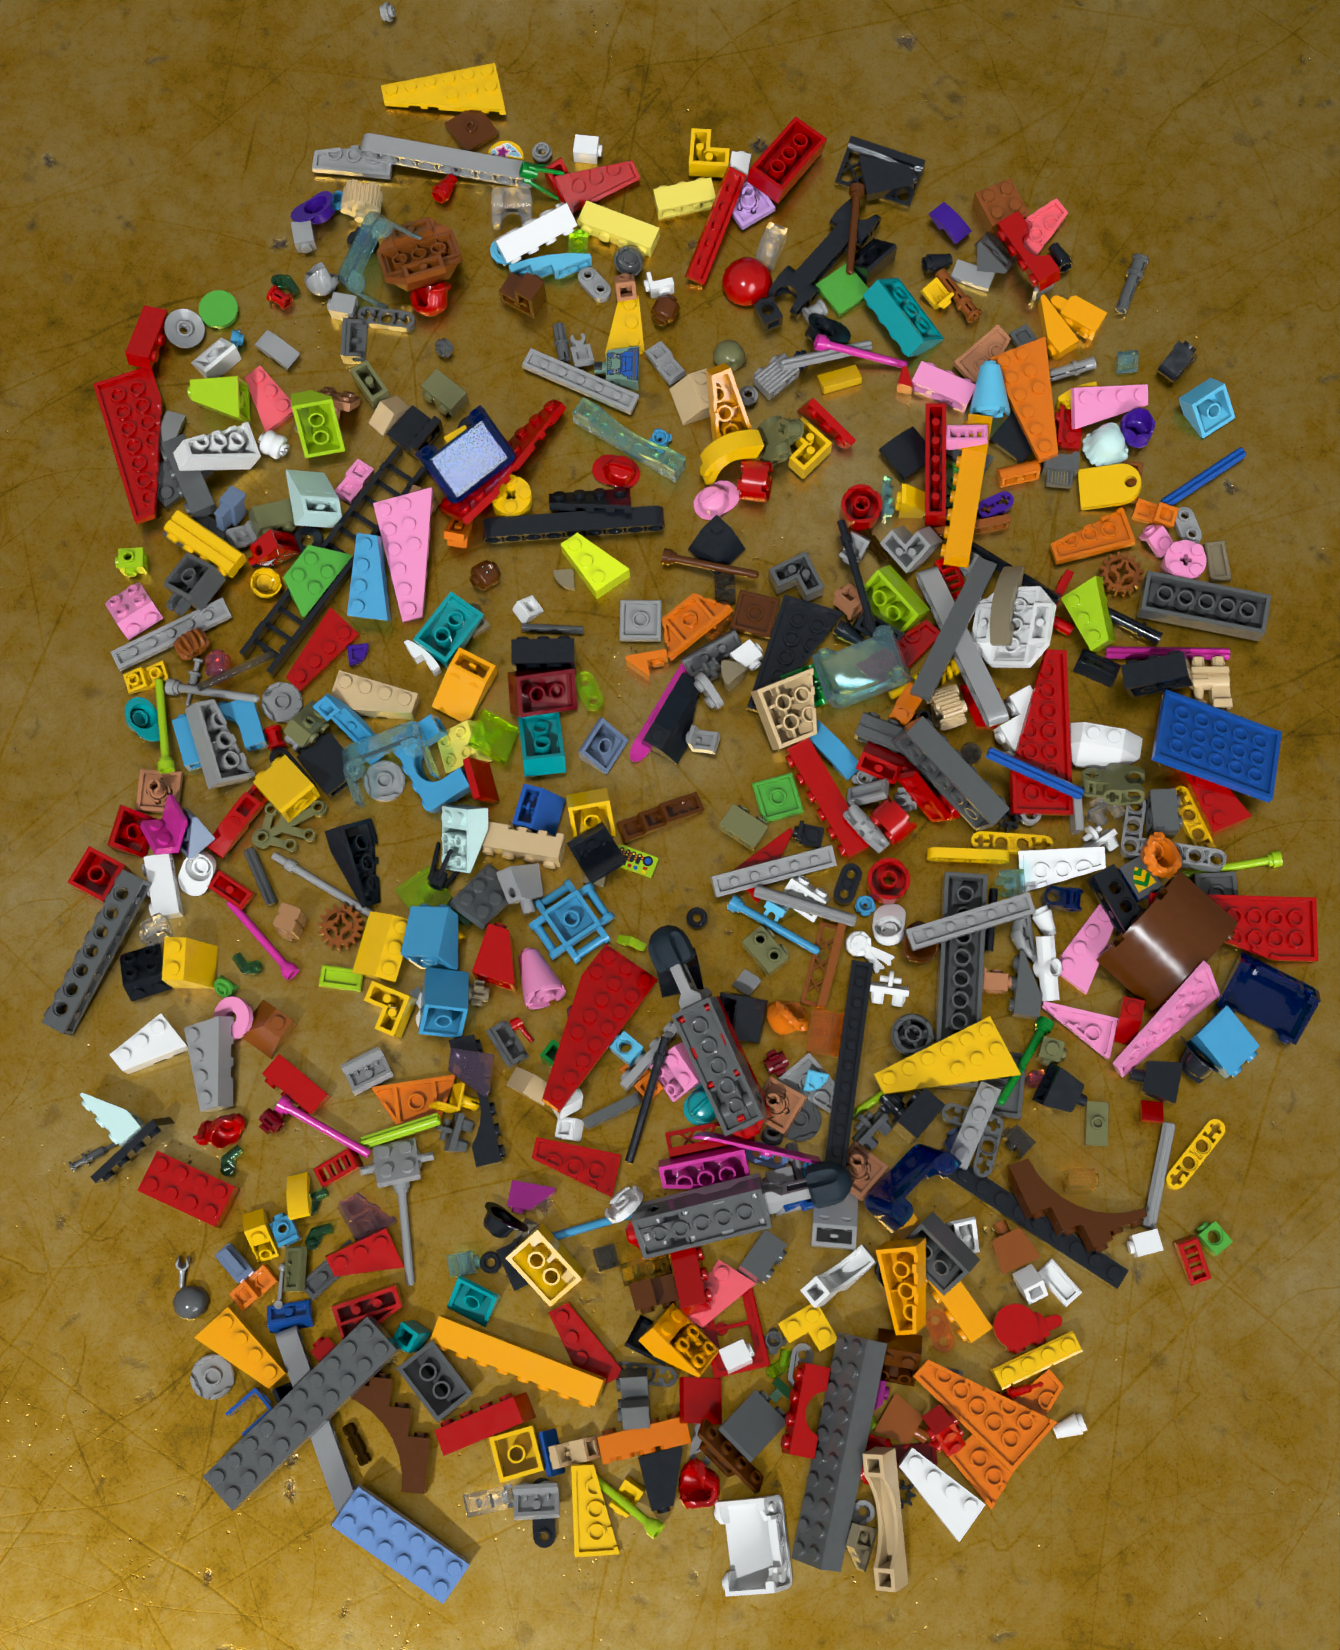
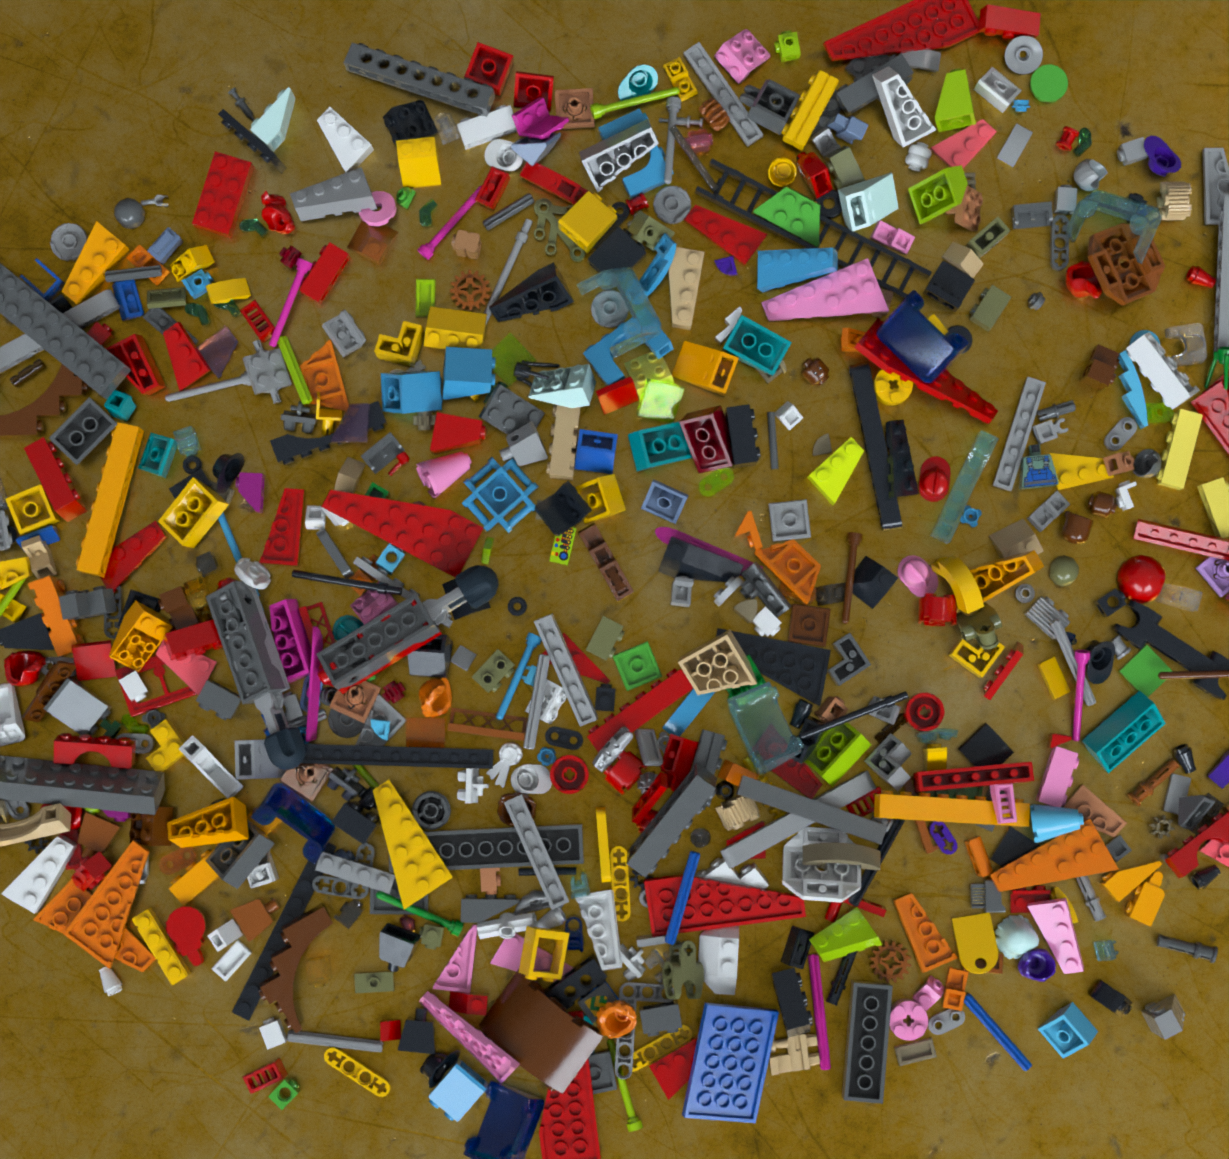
camera: 75 degrees right, 10 degrees up
light grey hinge [274,1263,285,1309] -> none
dark azure plate [331,191,343,210] -> none
black slope [845,238,897,285] -> none
yellow bracket [920,277,955,310] -> none
red piece [996,1381,1043,1400] -> none
none -> dark grey axle [105,265,162,282]
none -> yellow window [519,926,569,982]
none -> reddish brown helmet [1061,511,1093,544]
none -> light grey wedge [1141,994,1186,1039]
none -> dark tan gear [1149,815,1175,839]

